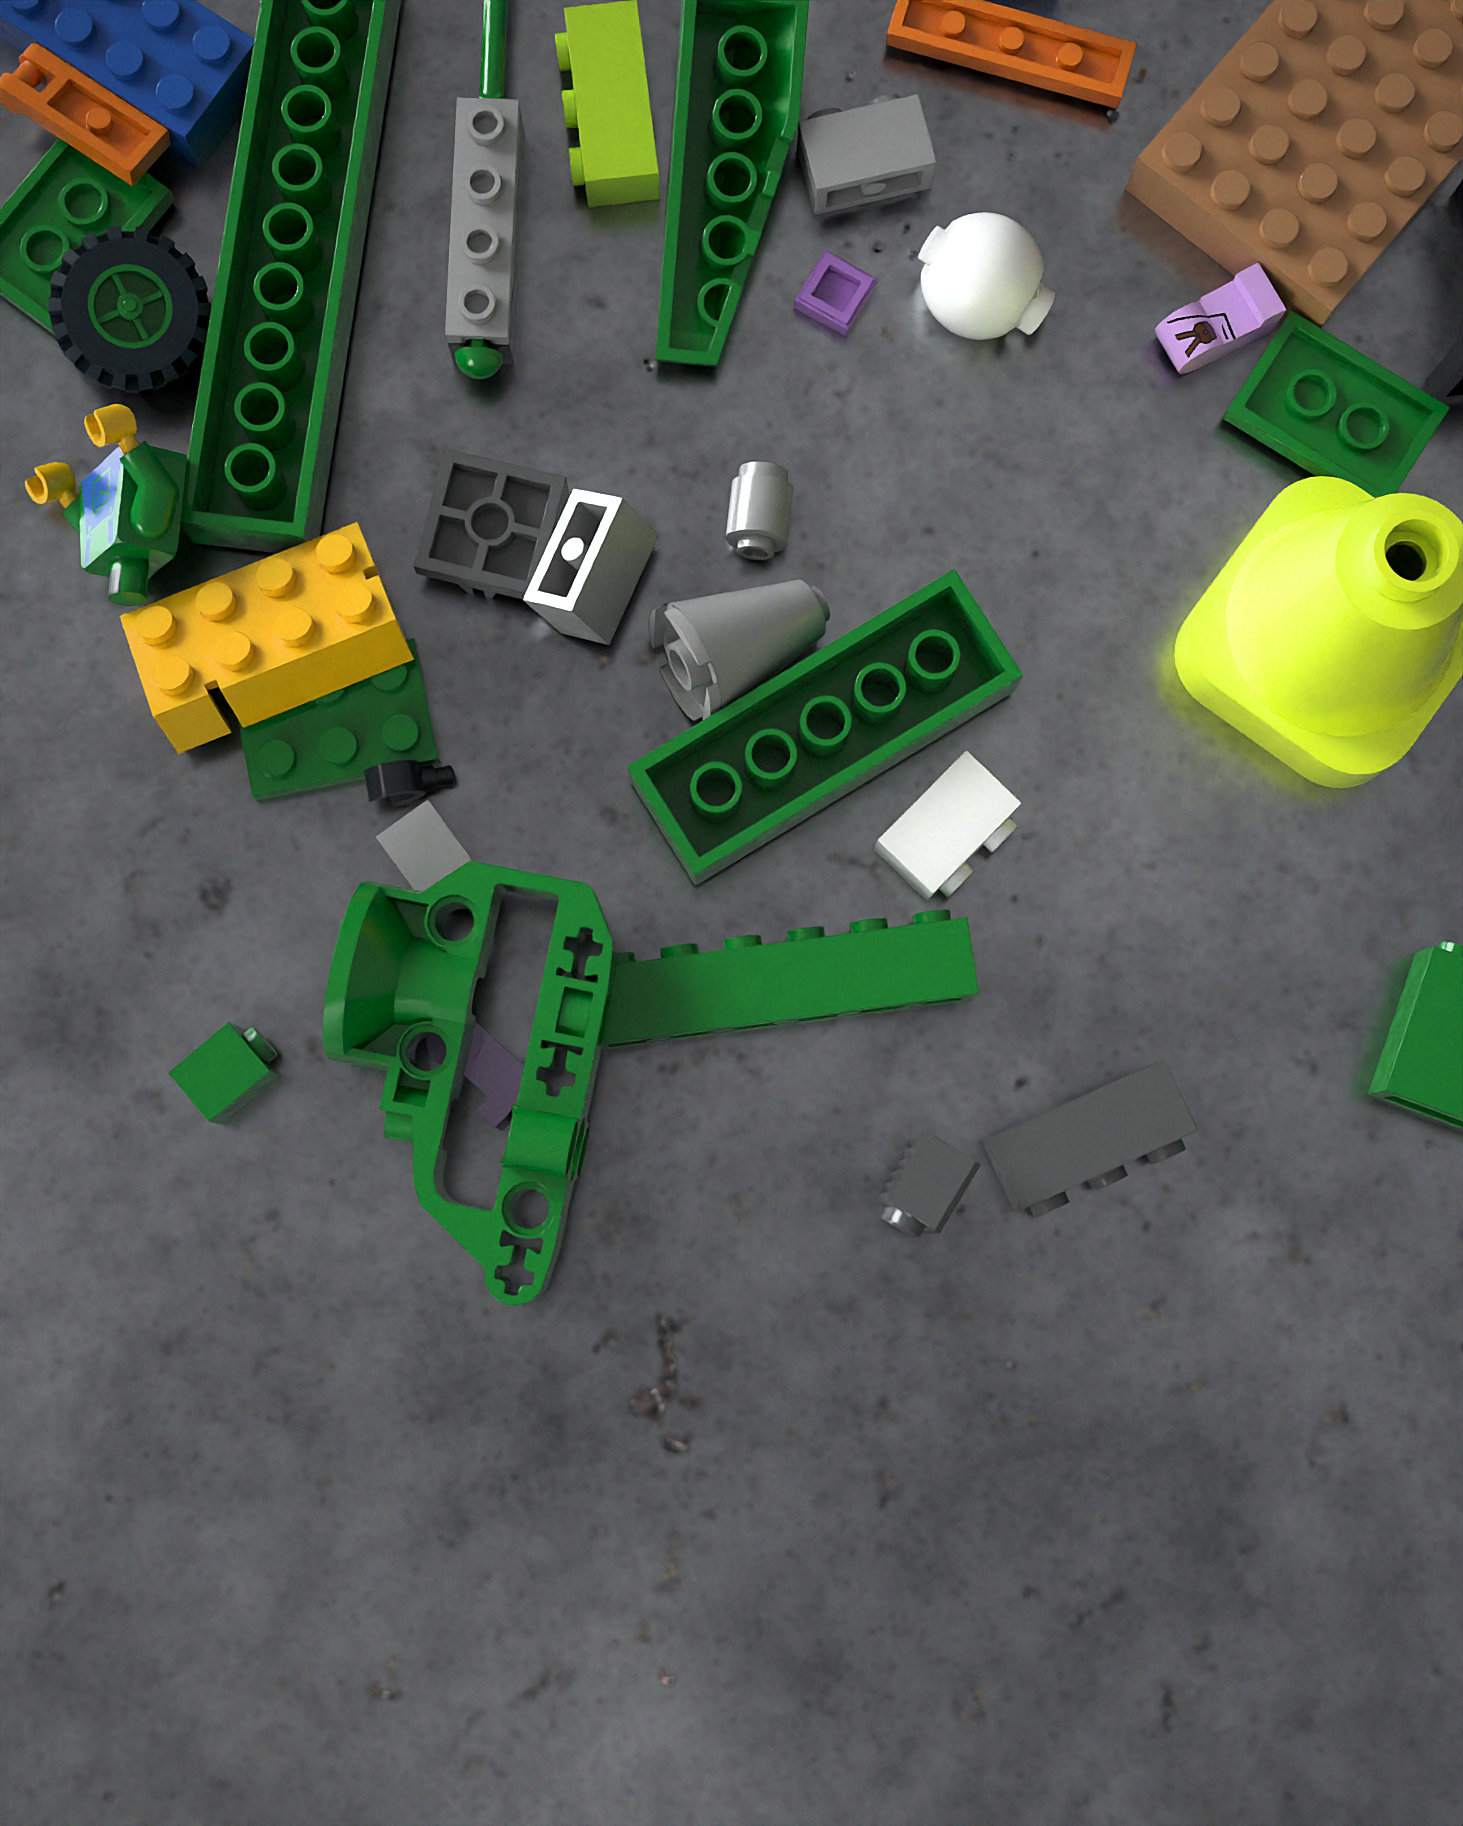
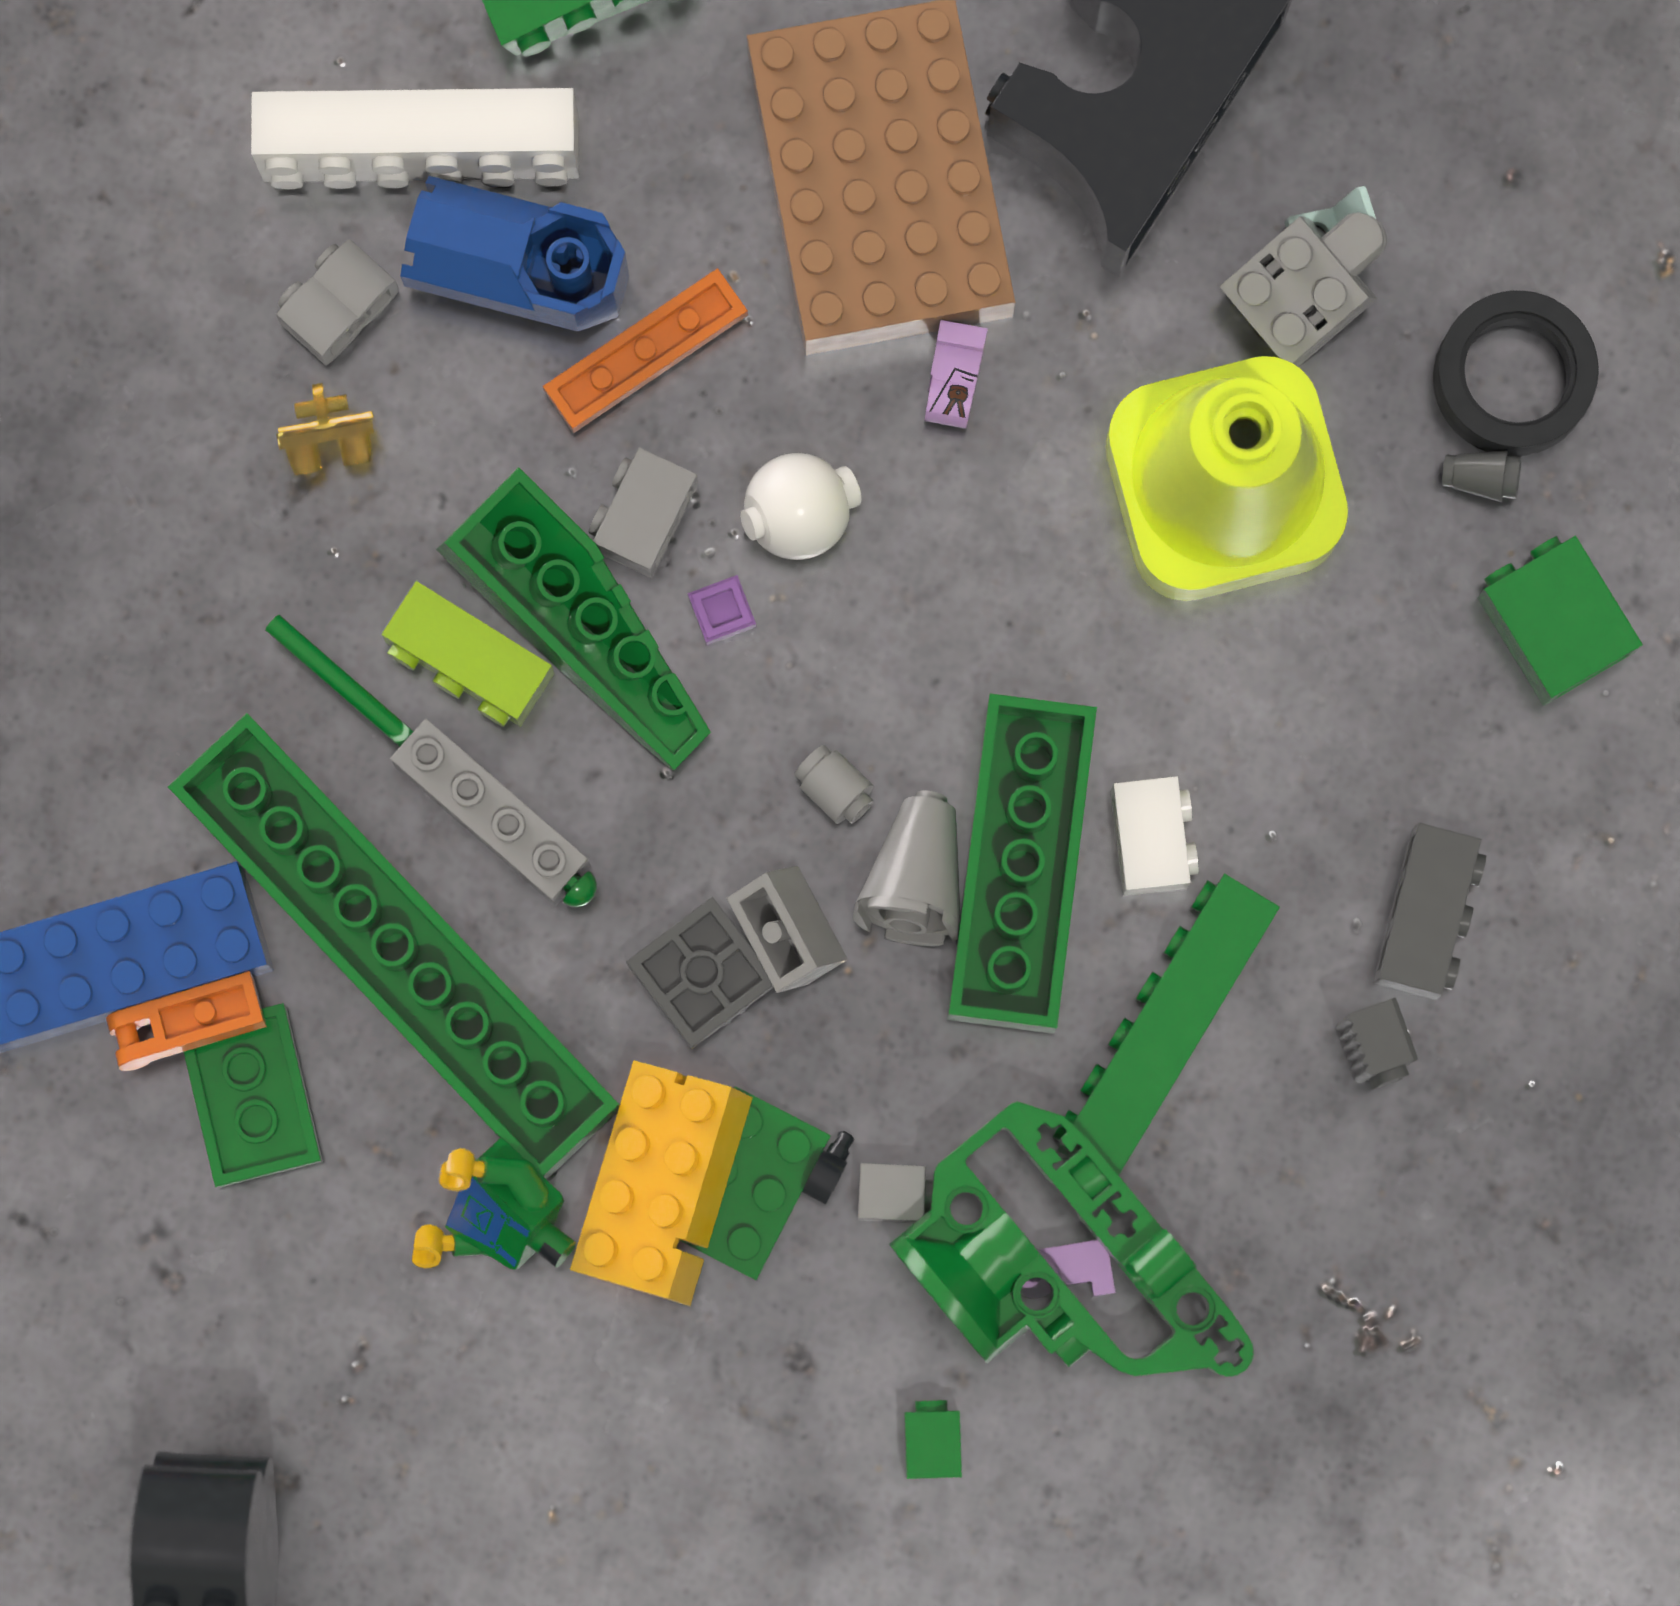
camera: 50 degrees left, 0 degrees up
black wheel [48,226,211,393] -> none
green plate [1223,310,1450,498] -> none

